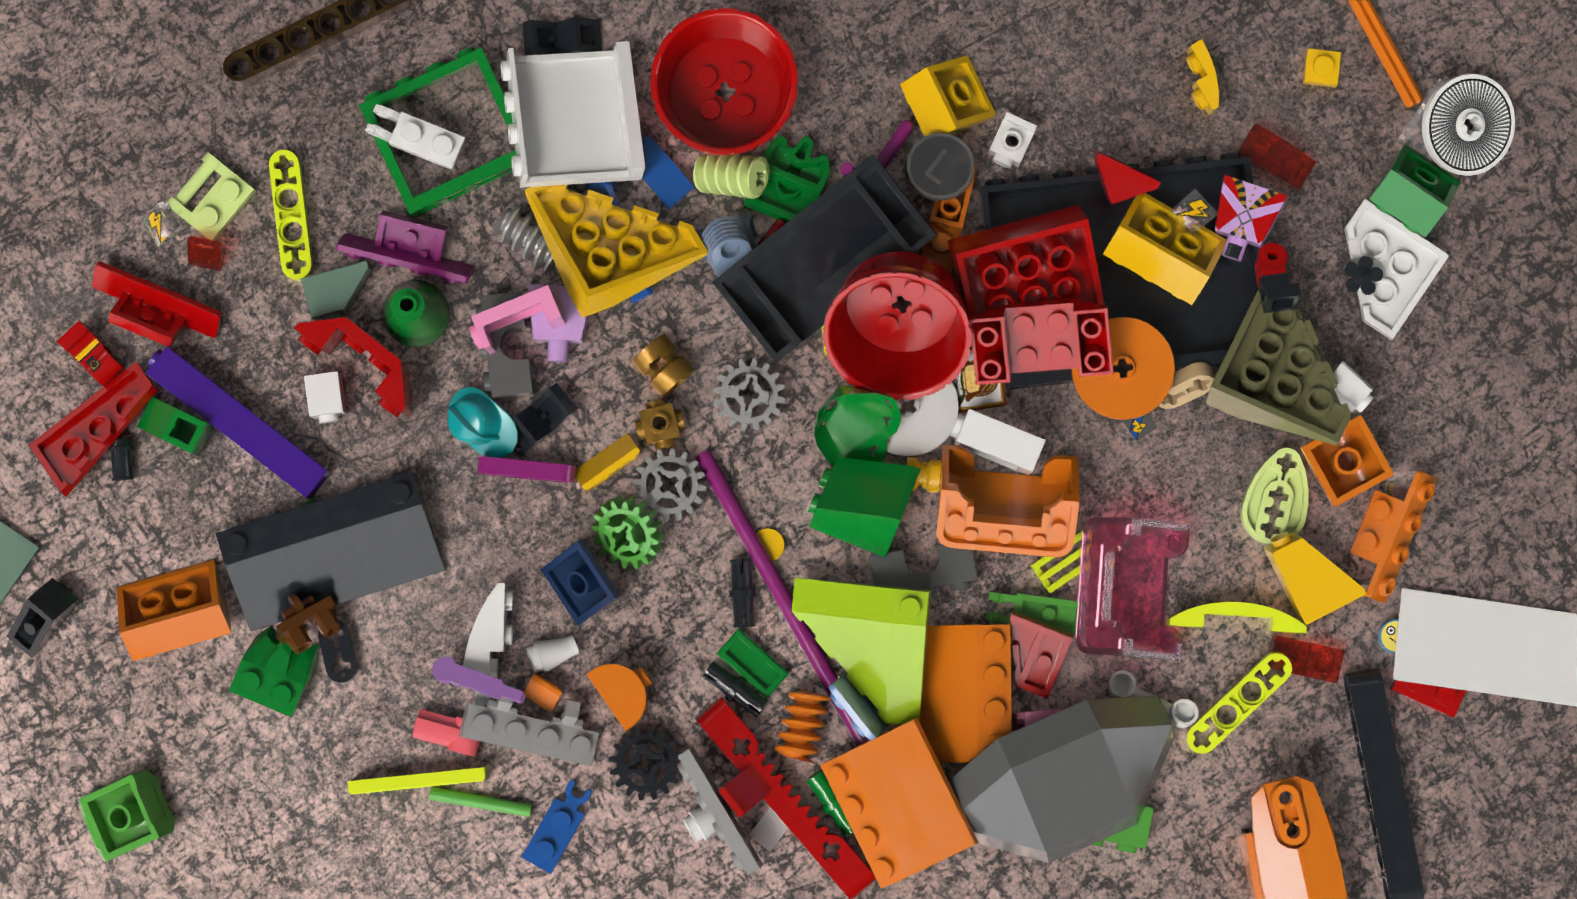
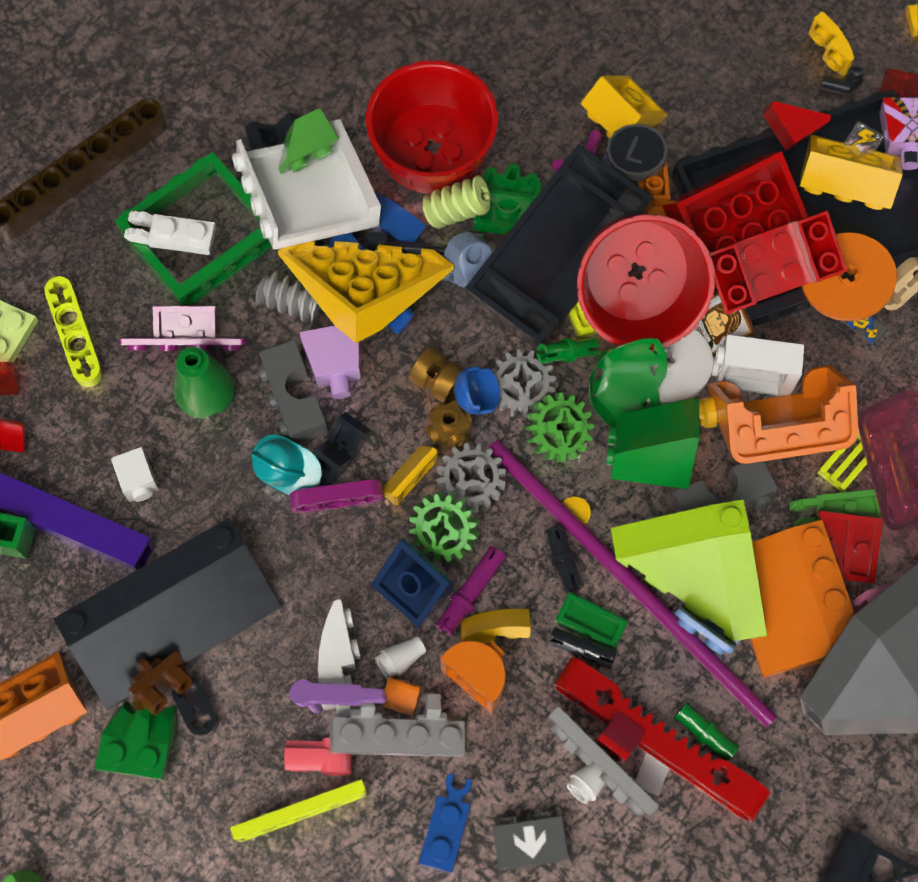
camera: 15 degrees left, 15 degrees down
red slope [294,317,413,418] -> none
sand green slope [301,261,372,321] -> none
bright green bar [429,787,532,817] -> none
bright pink panel [469,285,566,354] -> none
black gear [609,726,682,801] -> none
orange piece [774,689,831,764] -> none
orange slope [820,718,978,889] -> none
white brick [988,112,1037,169] -> none
none -> bright green slope [278,108,339,175]
none -> black piece [368,232,447,255]
none -> magenta pin [434,546,507,637]
none -> blue hair [454,366,501,415]
none -> yellow slope [461,609,531,644]
none -> dark grey brick [492,812,569,871]
none -> bright green gear [525,393,594,462]
none -> green pin [537,337,600,364]
none -> black arm [821,66,864,94]

